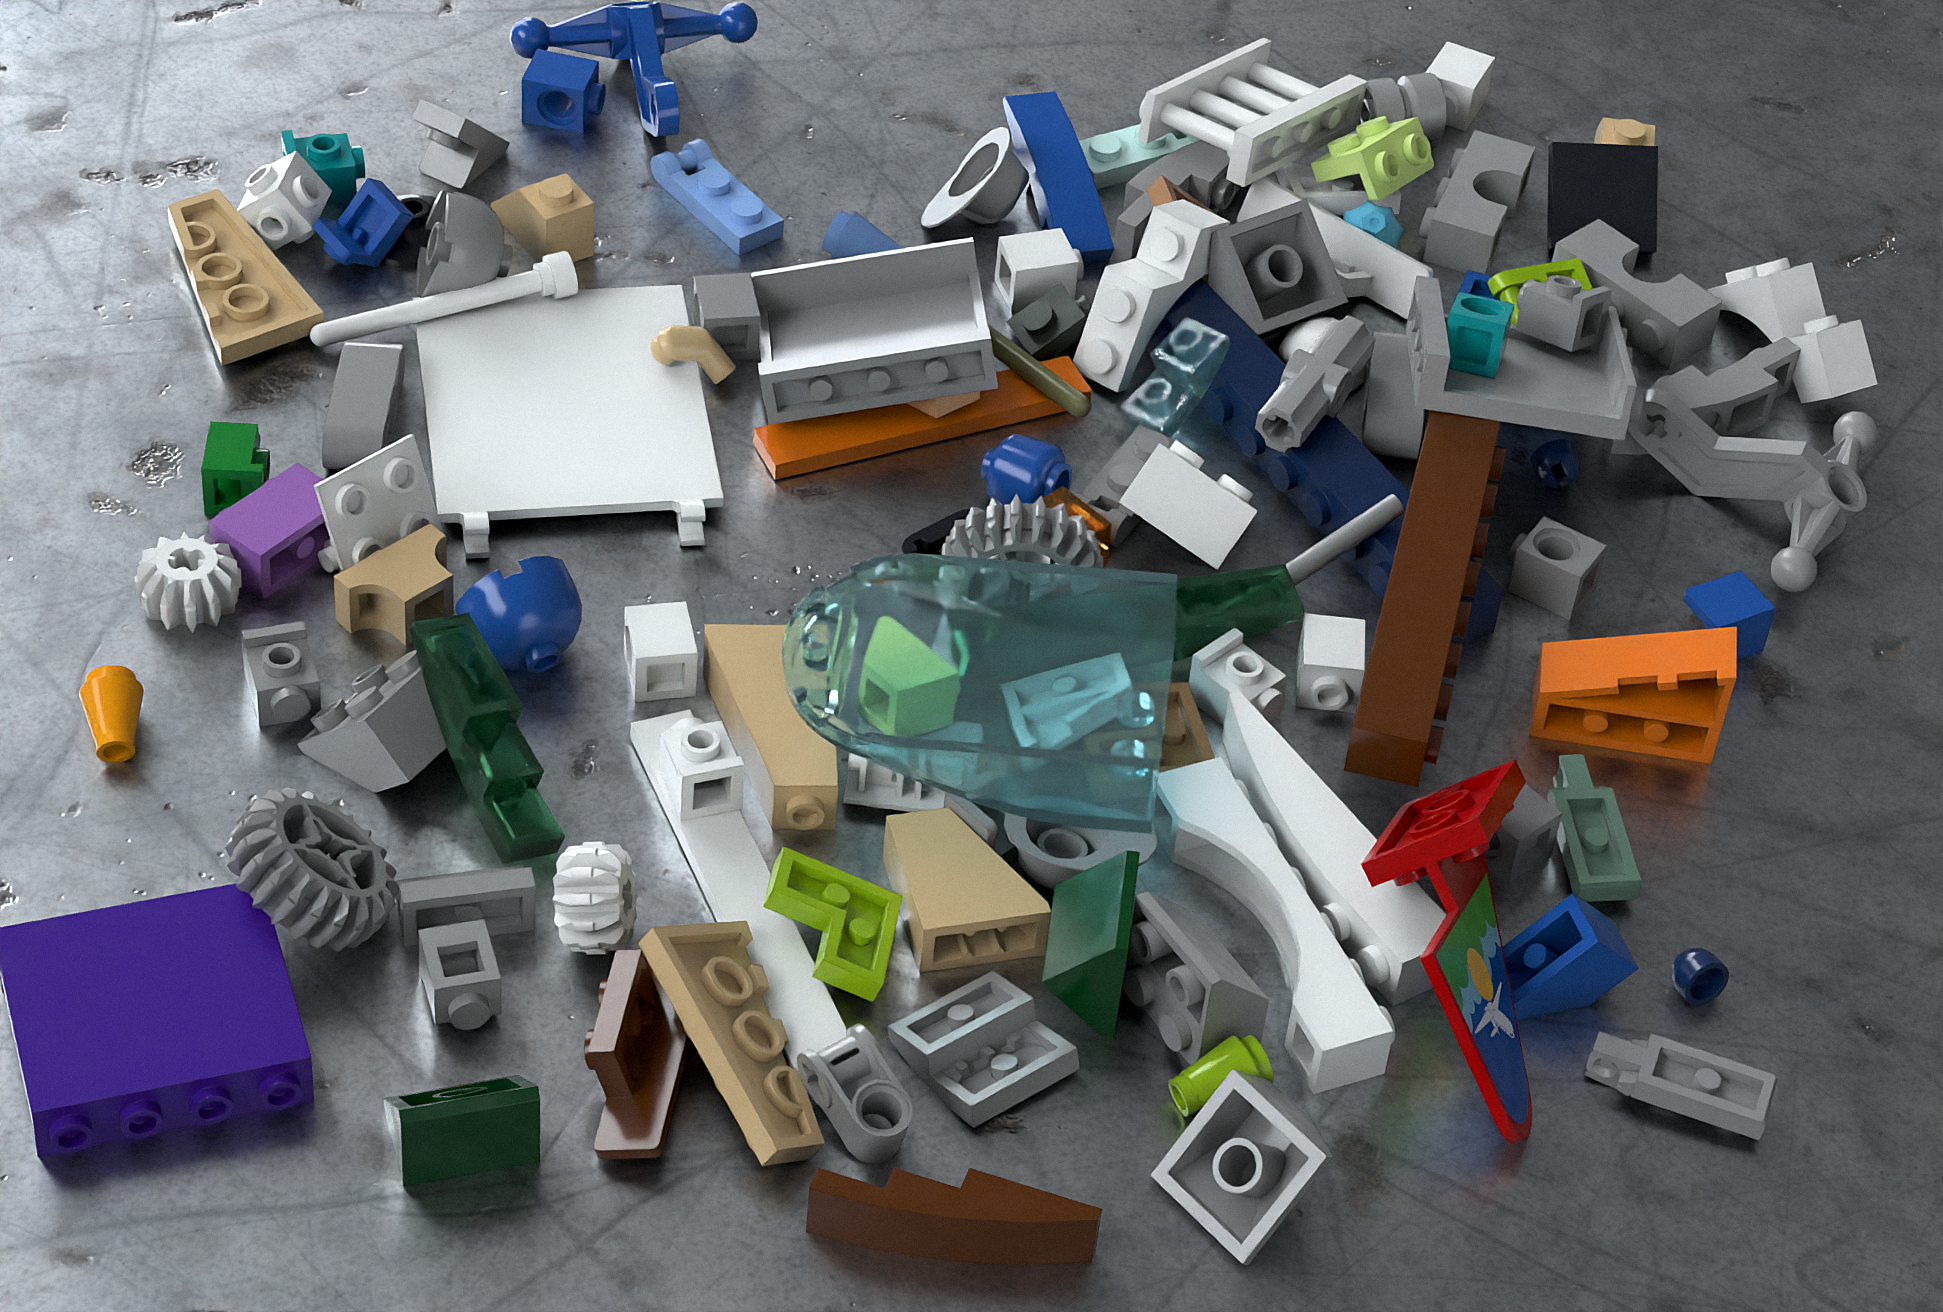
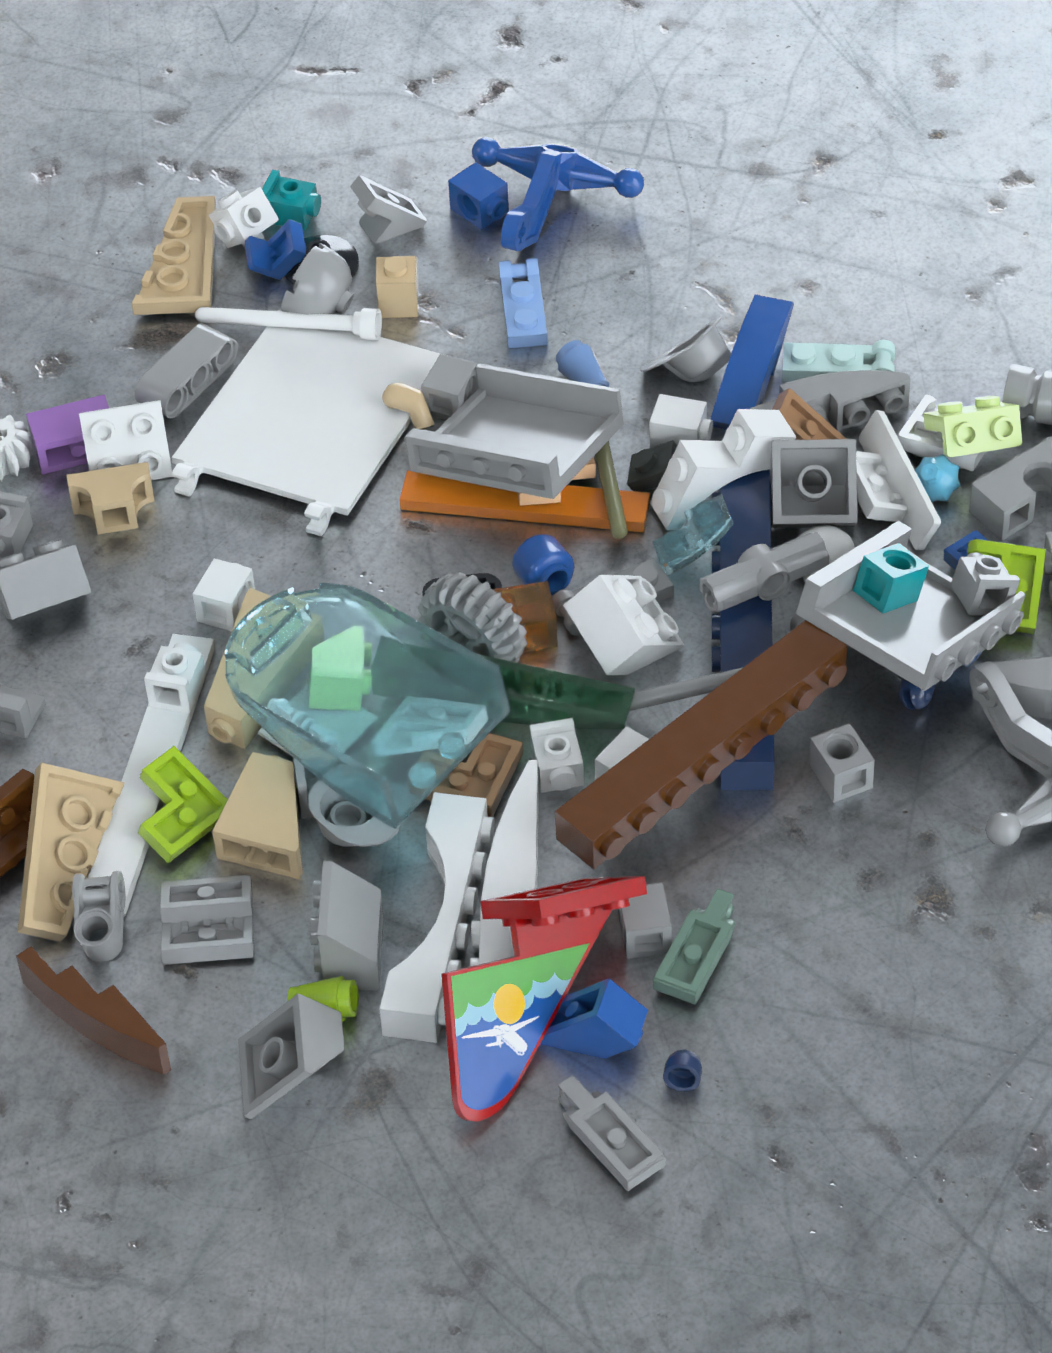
camera: 40 degrees right, 5 degrees up
green brick [201,421,270,514] -> none
clear green slope [410,613,565,864] -> none
blue cylinder [455,556,582,673] -> none
white gear [552,841,638,955] -> none
dark green slope [1041,850,1140,1038] -> none
white fence [1138,37,1368,187] -> none
orange wedge [1529,627,1737,764] -> none
blue panel [1683,571,1776,660] -> none

